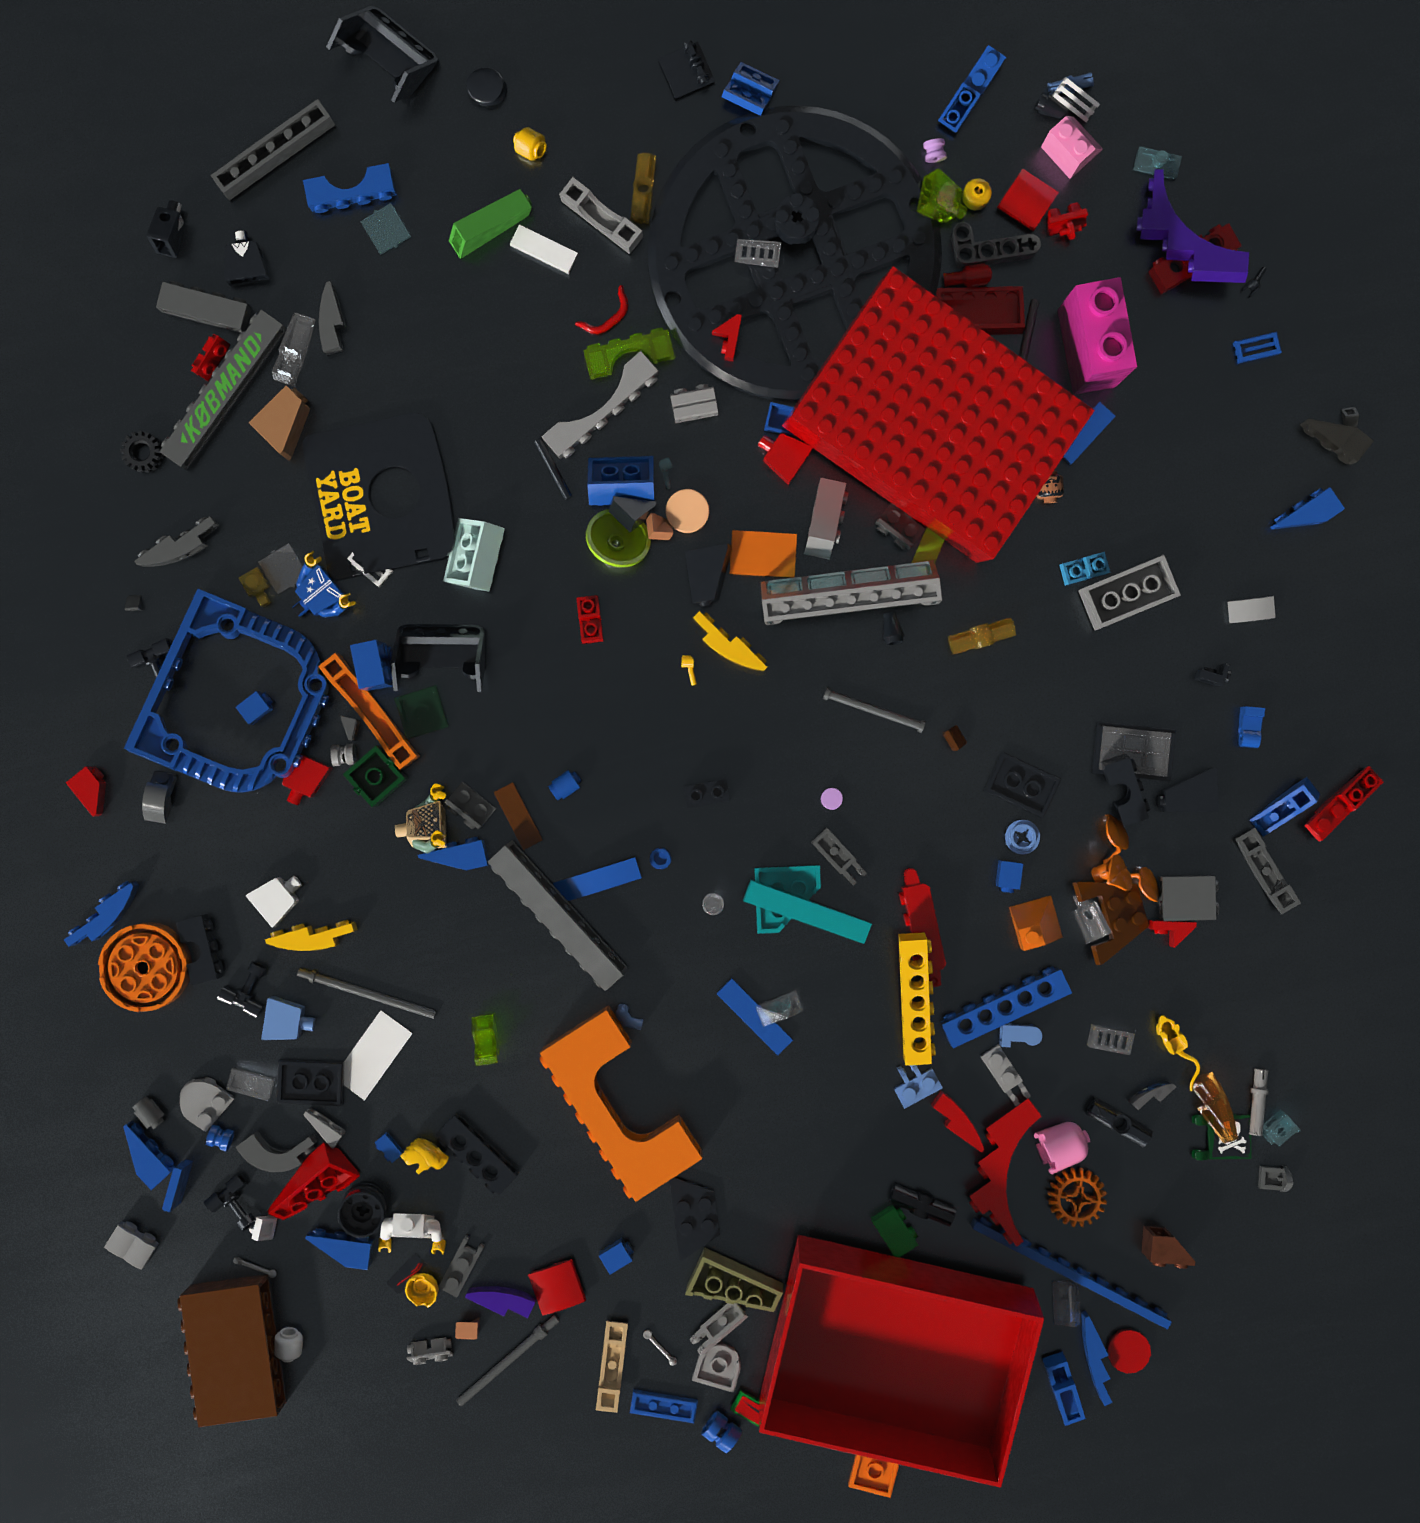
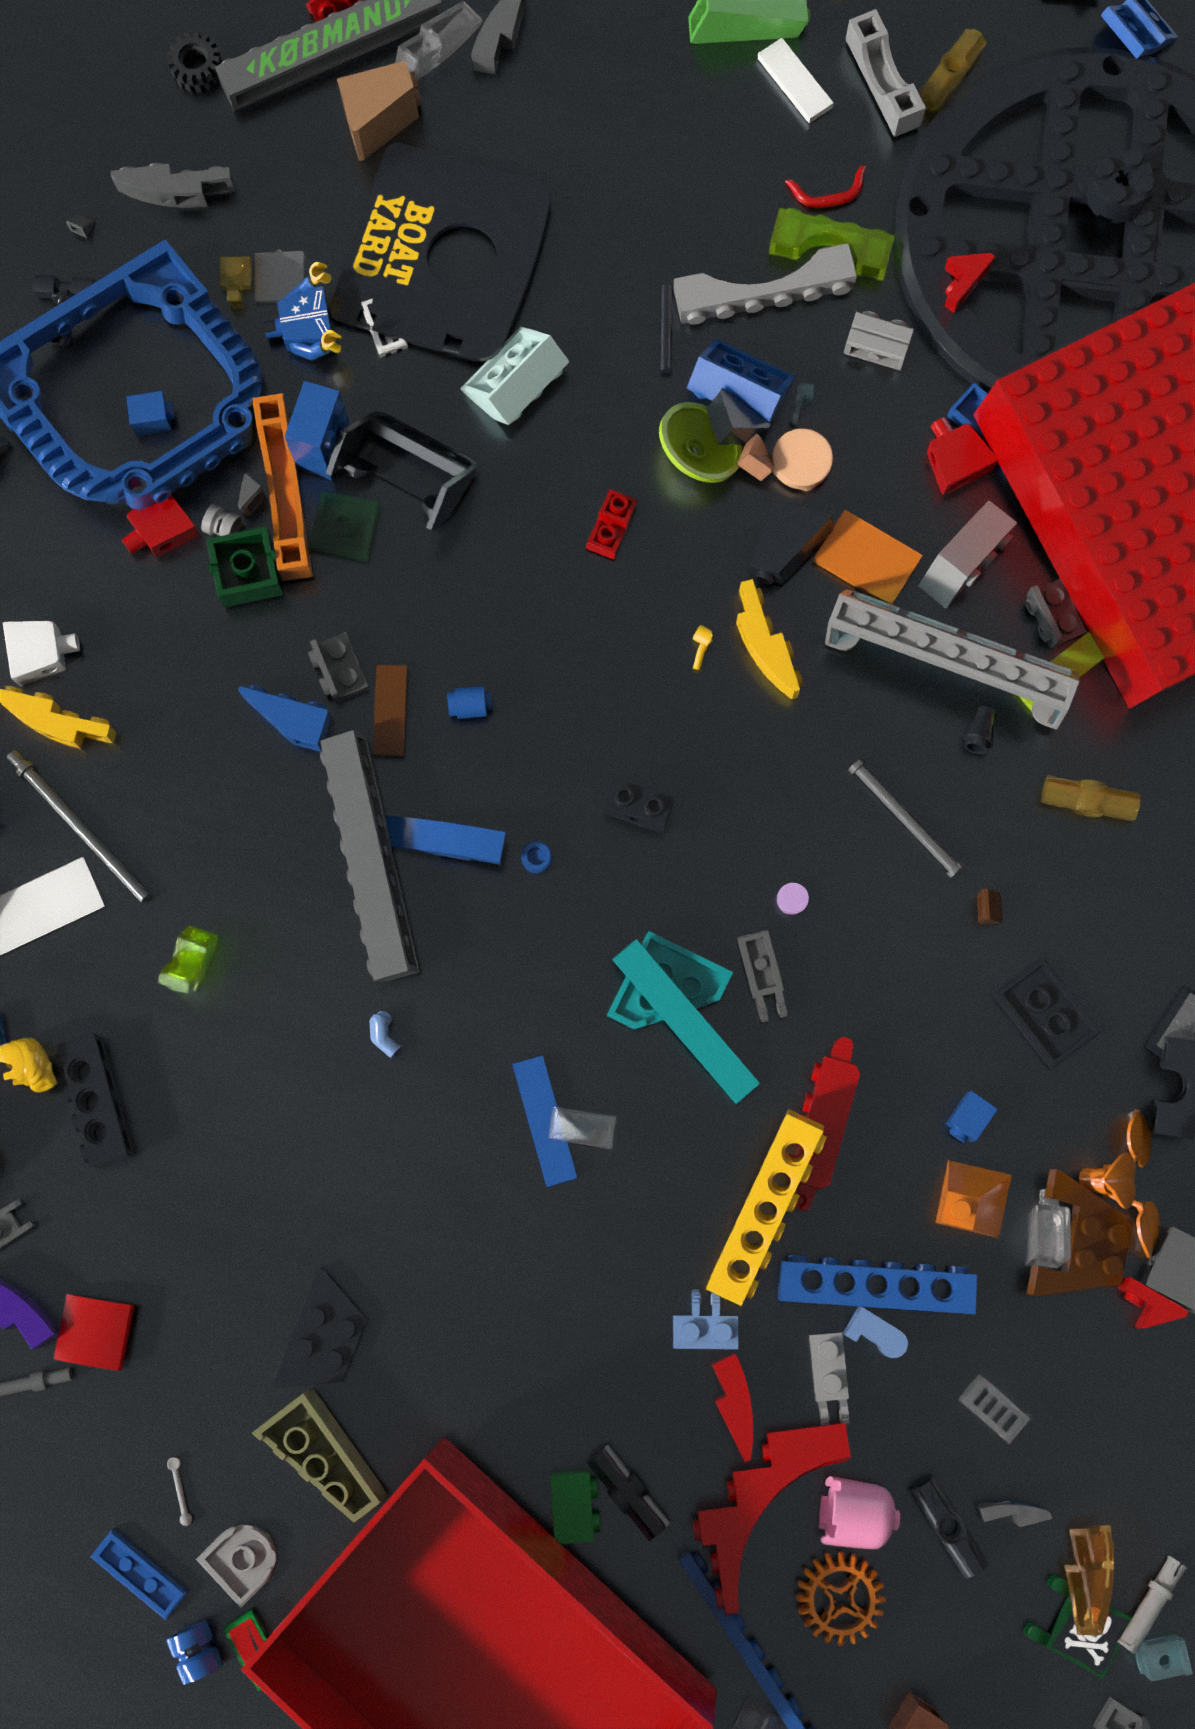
camera: 30 degrees right, 10 degrees down
torso [395,784,446,853] -> none
orange arch [539,1005,703,1202] -> none
tan slope [596,1321,628,1413] -> none
blue brick [599,1238,634,1274] -> none
light grey hinge [690,1303,748,1355] -> none
clear wheel [702,892,724,915] -> none
clear slope [735,239,781,268] -> none
medium blue gear [1005,820,1040,854] -> none
yellow animal [1156,1015,1200,1091] -> none

